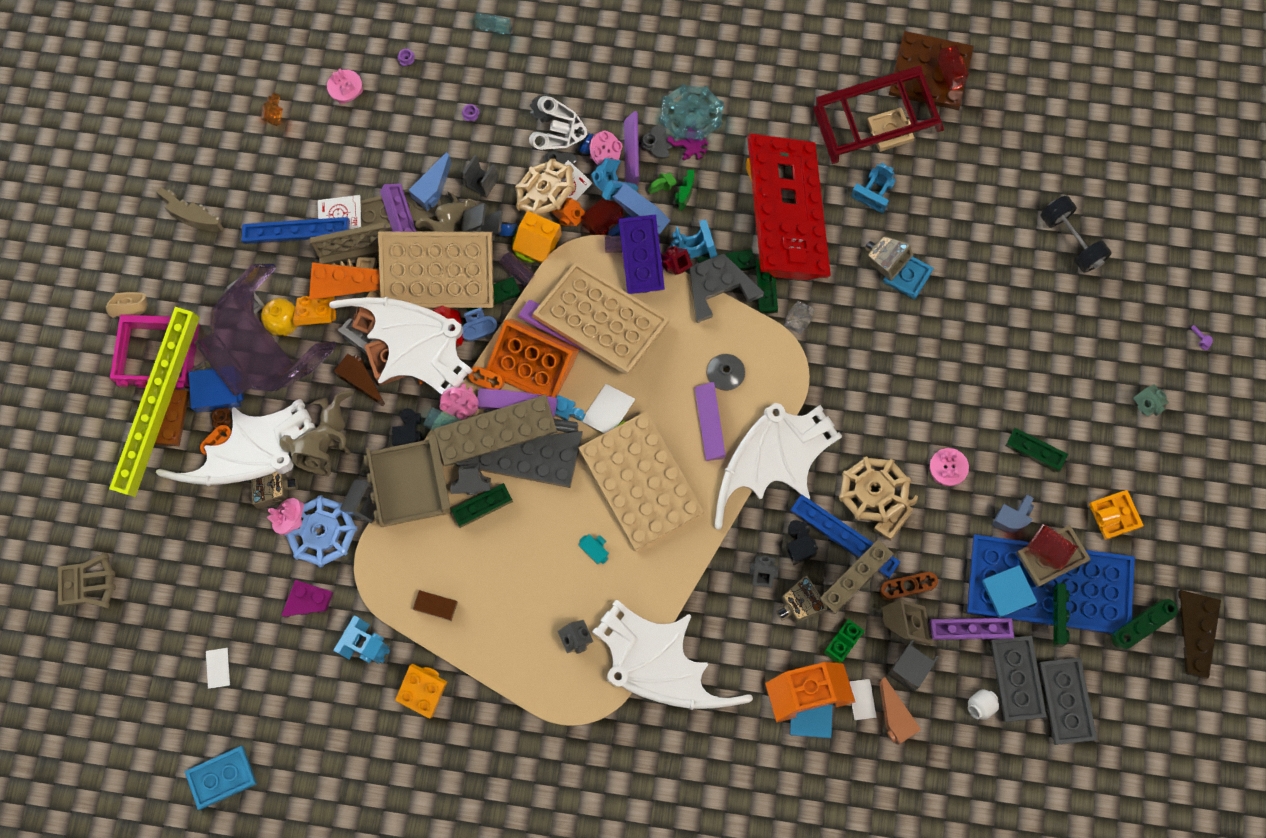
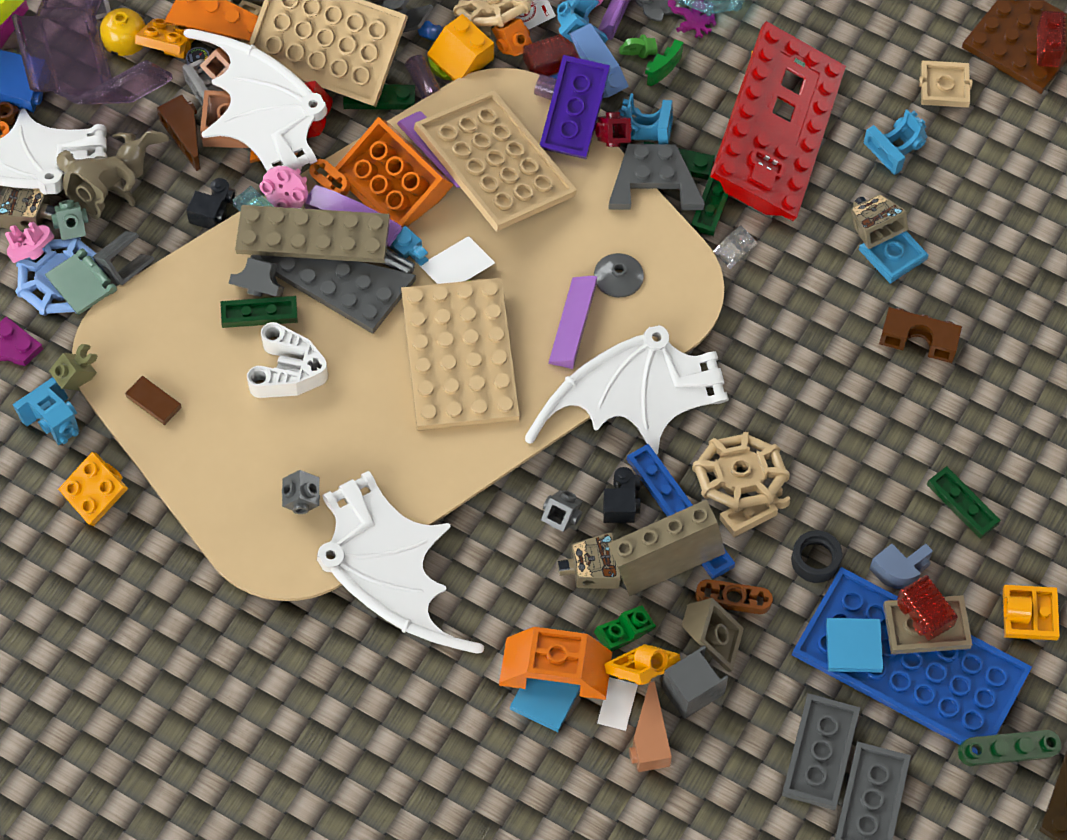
camera: 15 degrees right, 10 degrees down
dark tan panel [364,434,452,527] -> none
medium blue bracket [462,308,498,342] -> none
teal piece [578,534,609,564] -> none
dark red piece [813,65,944,164] -> none
bright pink plate [929,448,969,486] -> none
medium lavender slope [929,618,1014,640] -> none
white head [968,689,999,720] -> none
dark green plate [1053,583,1070,648] -> none
none -> sand green piece [45,248,117,315]
none -> olive brick [49,344,98,391]
none -> sand green brick [51,200,88,240]
none -> black tile [186,47,210,69]
none -> white connector [247,322,328,398]
none -> light orange plate [605,644,681,685]
none -> black tyre [791,530,843,583]
none -> reddish brown arch [879,307,962,363]

